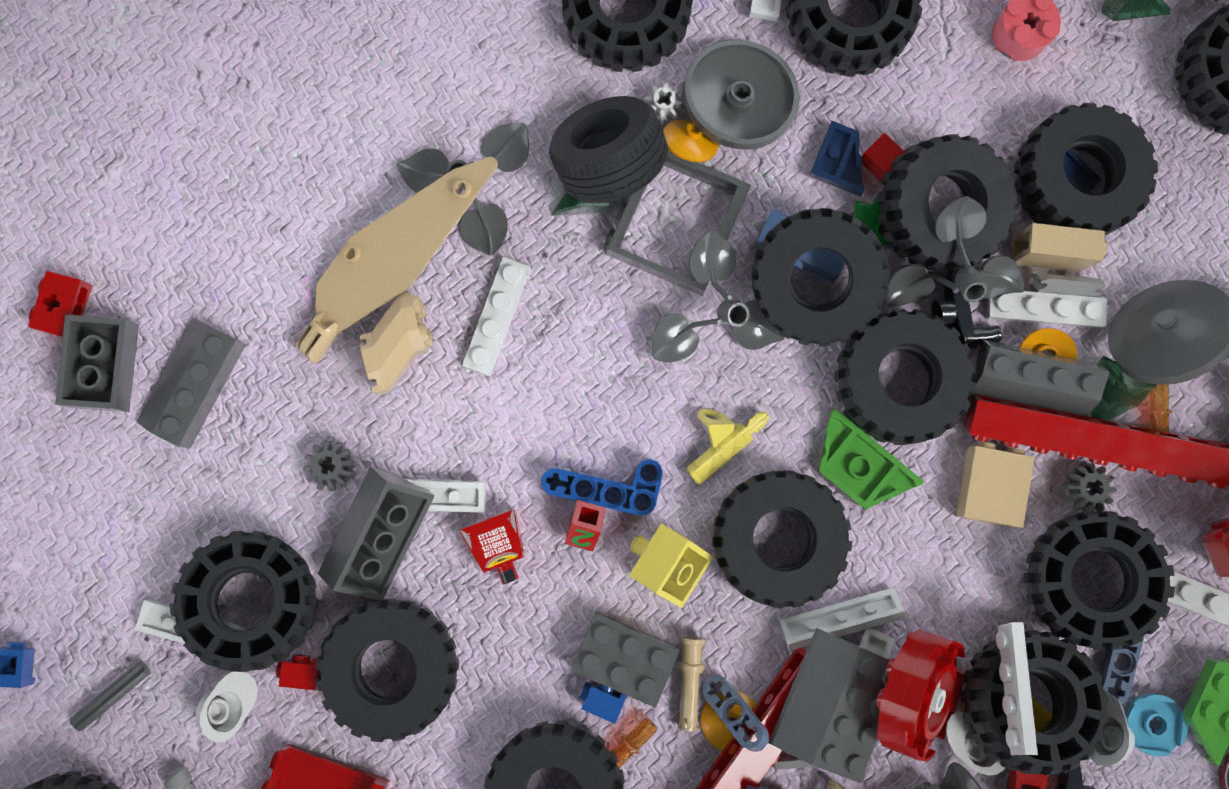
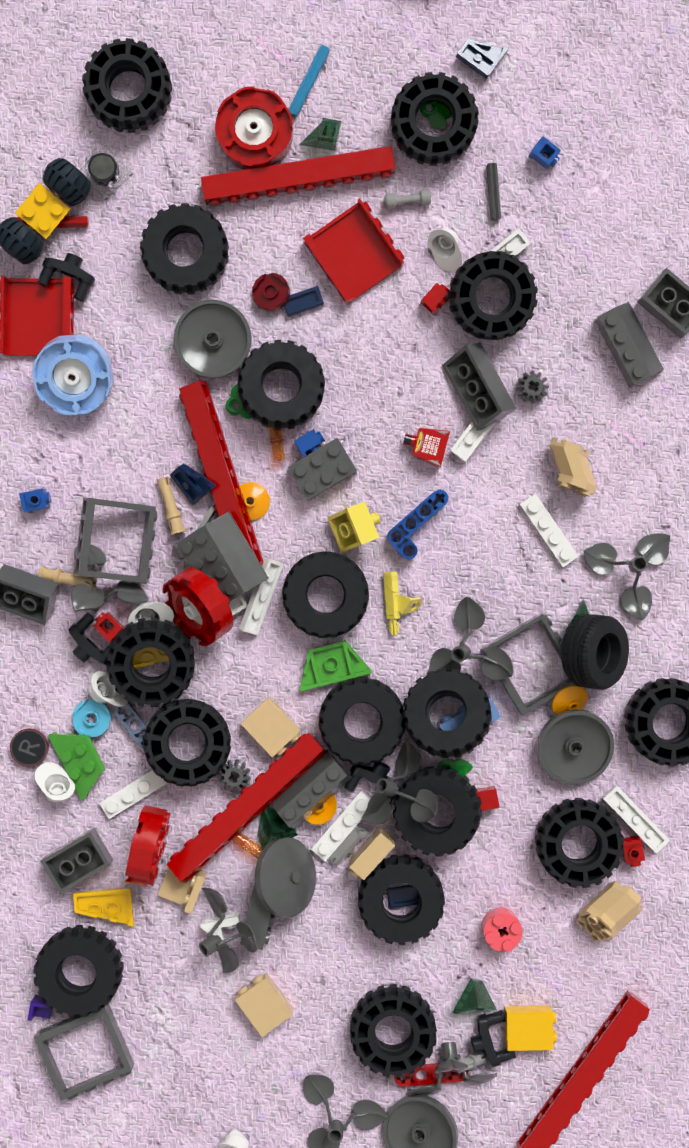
camera: 125 degrees right, 5 degrees up
tan wing [294,157,498,364] -> none
black tyre [316,599,459,742] -> none
red brick [564,500,606,552] -> none
white gear [646,83,682,122] -> none
tan pin [678,636,706,731] -> none
sand blue beam [702,675,769,752] -> none
dark blue wing [809,121,864,197] -> none
white plate [996,622,1038,755] -> none

